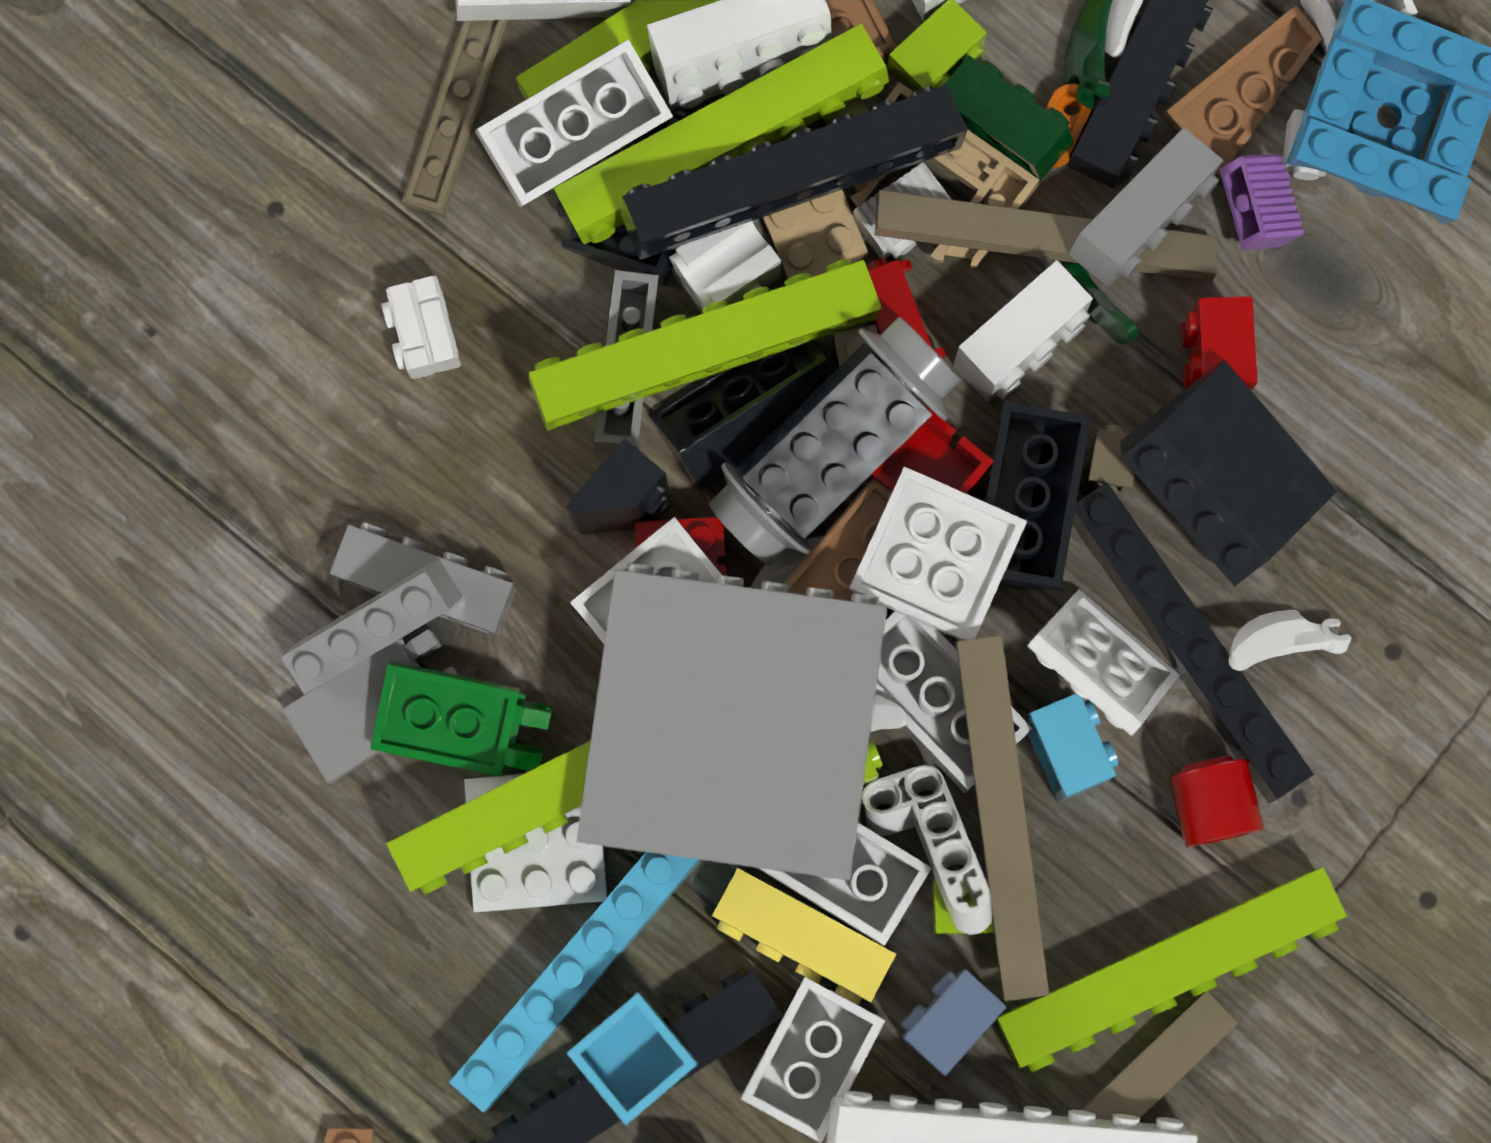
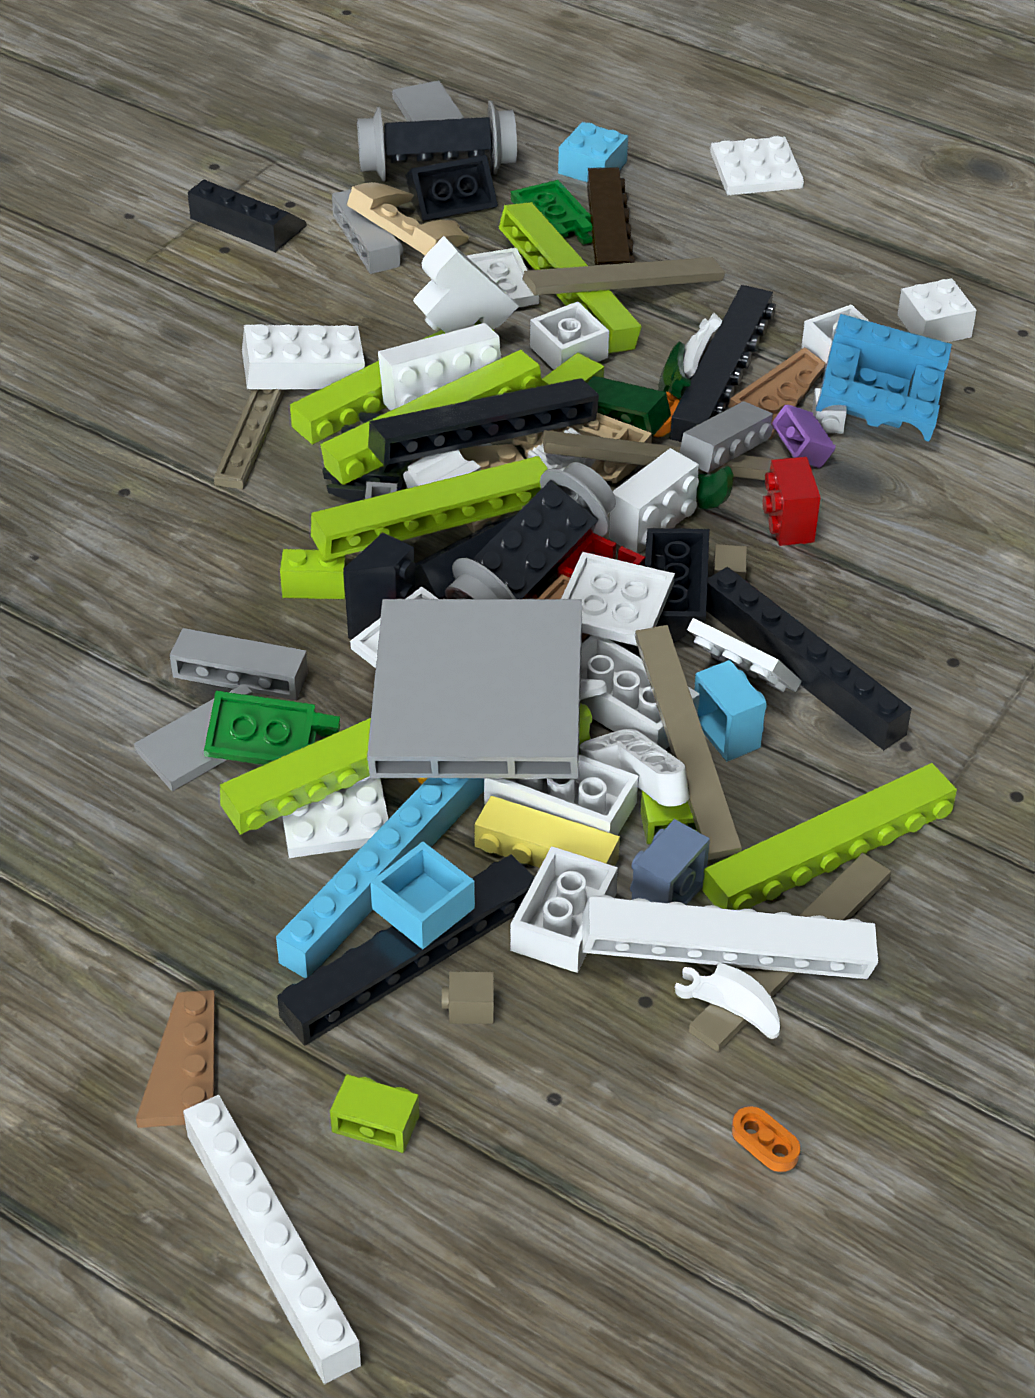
camera: 10 degrees left, 35 degrees down
light grey brick [280,559,462,695] -> none
white brick [382,276,462,379] -> none
white brick [475,40,673,207] -> none
black slope [1120,358,1337,586] -> none
red piece [1169,756,1265,848] -> none
white piece [1229,610,1351,671] -> none
none -> lime brick [280,549,347,599]

